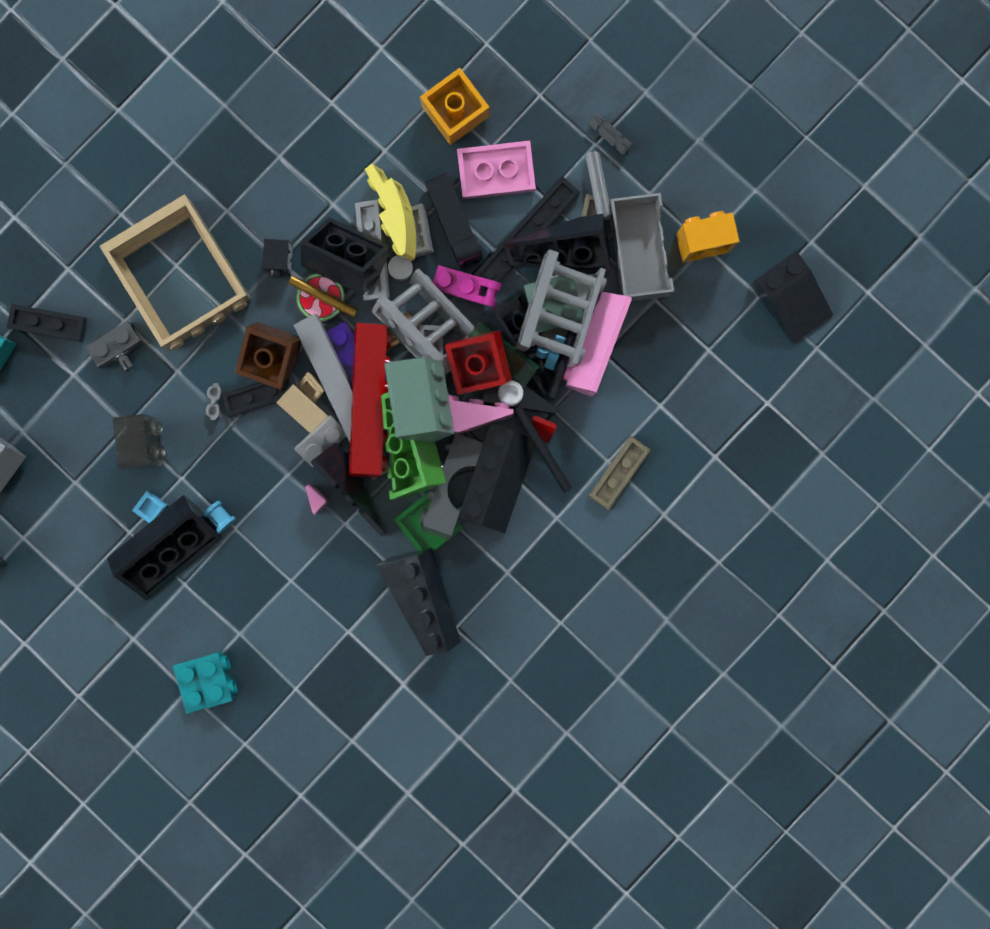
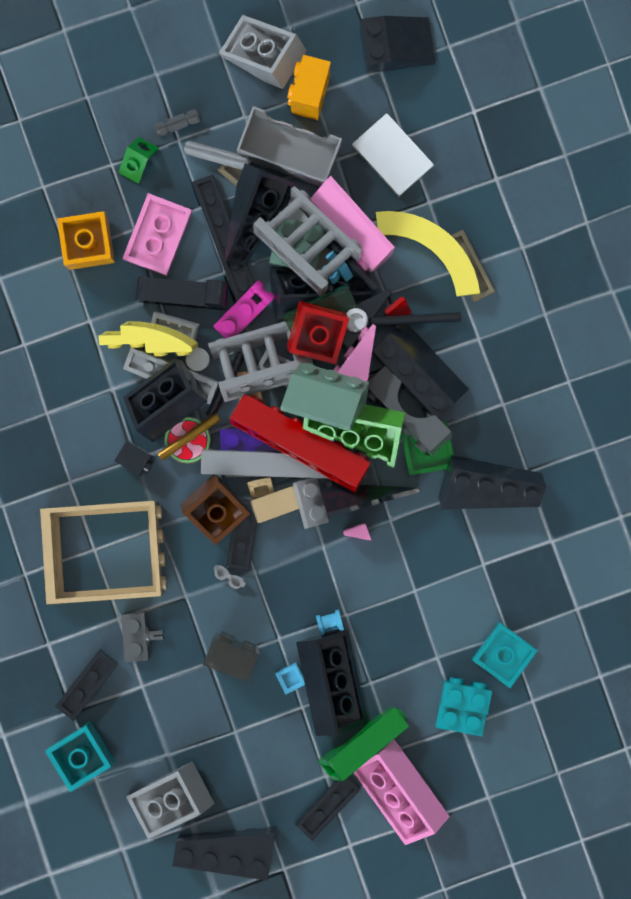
camera: 60 degrees left, 0 degrees up
none -> green bracket [119,137,159,184]
none -> black bar [206,352,244,416]
none -> light grey slope [219,15,307,89]
none -> black tile [295,776,361,841]
none -> green slope [318,707,409,781]
none -> white tile [352,113,434,197]
none -> bright pink slope [354,739,450,845]
none -> light yellow tile [376,211,480,297]
none -> teal tile [471,622,538,688]

